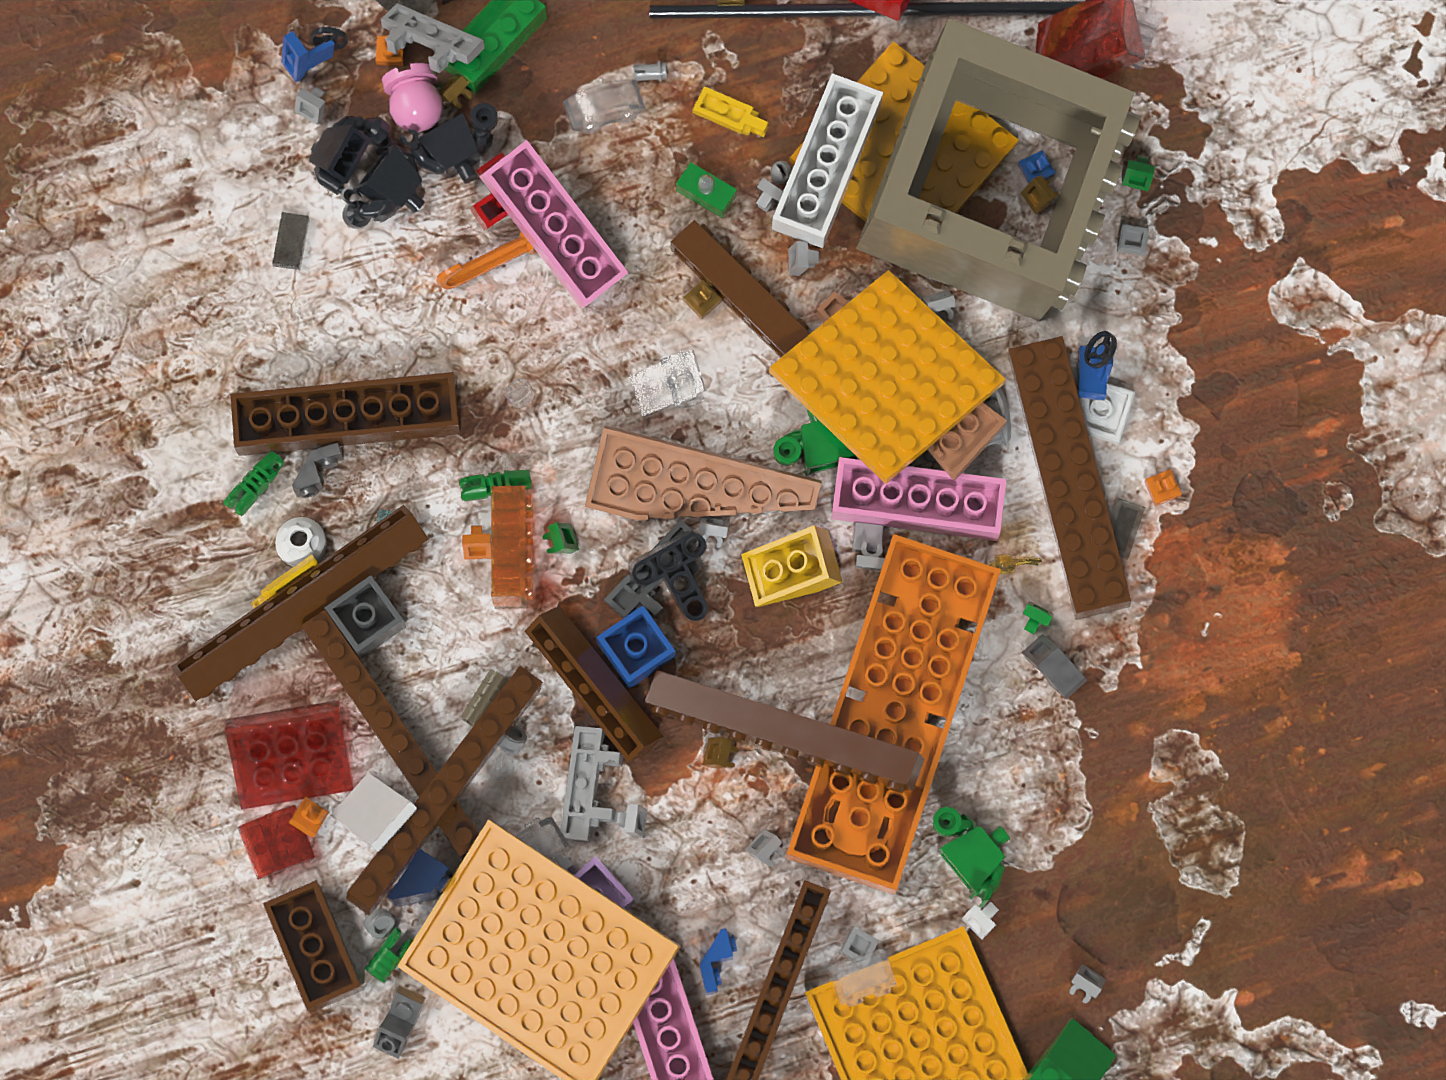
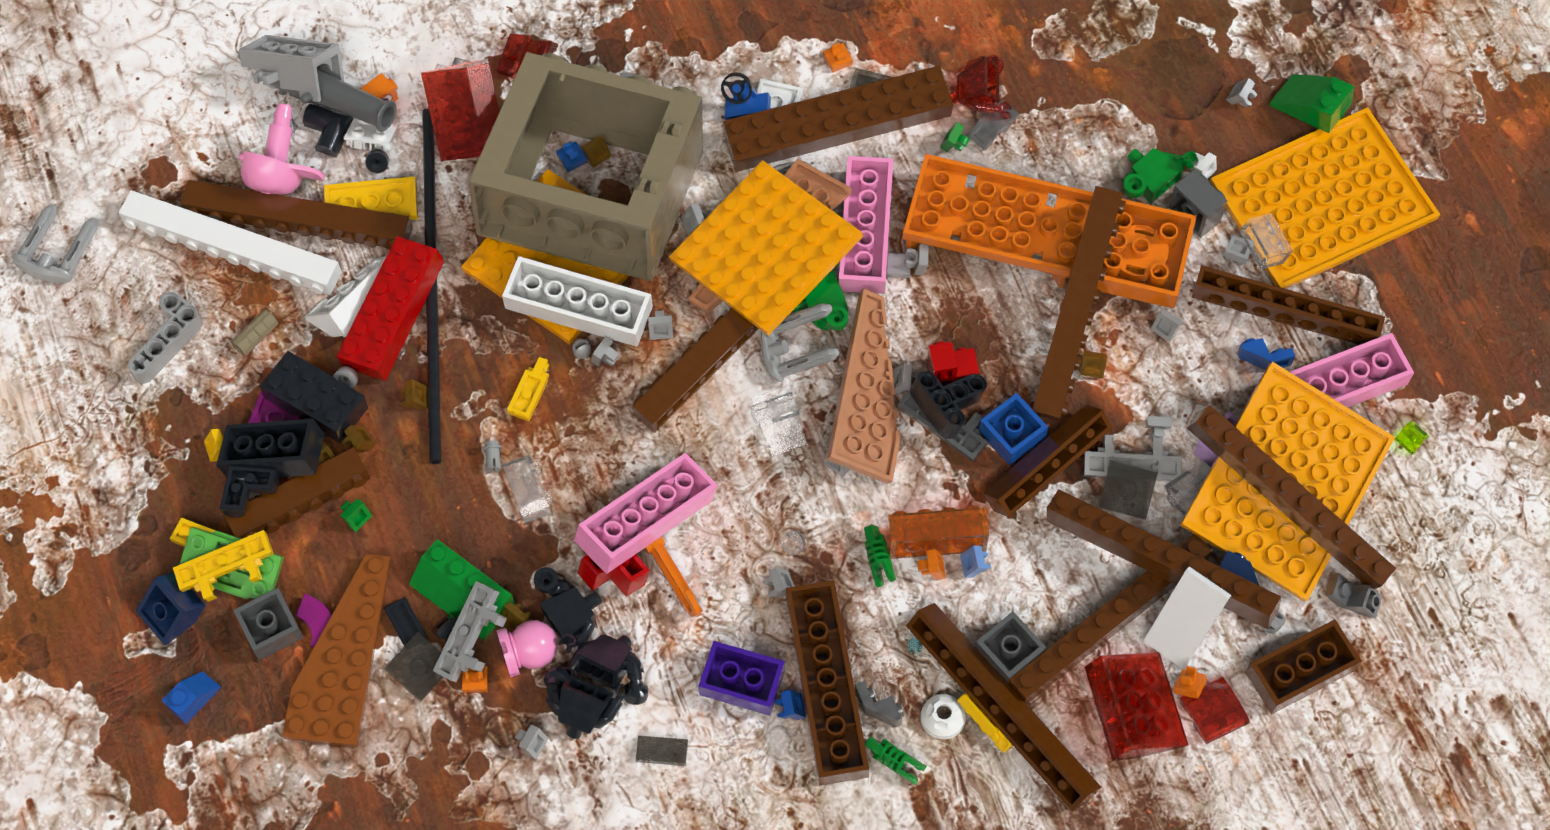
camera: 90 degrees left, 10 degrees down
blue piece [281,27,348,82] -> none
green hinge [364,927,413,984] -> none
dark tan axle [460,669,509,727] -> none
green tile [542,522,579,554] -> none
green piece [676,162,737,218] -> none
pearl gold tile [683,280,722,320] -> none
yellow slope [741,525,843,607] -> none
clear yellow plate [989,554,1042,574] -> none
none -> black tile [431,614,457,642]
none -> clear red slope [496,34,555,79]
none -> dark purple brick [698,641,785,716]
none -> light grey piece [761,303,840,382]
none -> light grey tile [764,567,794,598]
none -> blue tile [775,690,806,720]
none -> red brick [927,341,980,386]
none -> clear red torso [950,55,1012,119]
none -> medium blue tile [960,545,991,578]
none -> clear smoke tile [1098,461,1158,520]
none -> dark grey brick [1169,170,1227,238]
none -> reddish brown brick [1187,405,1396,589]

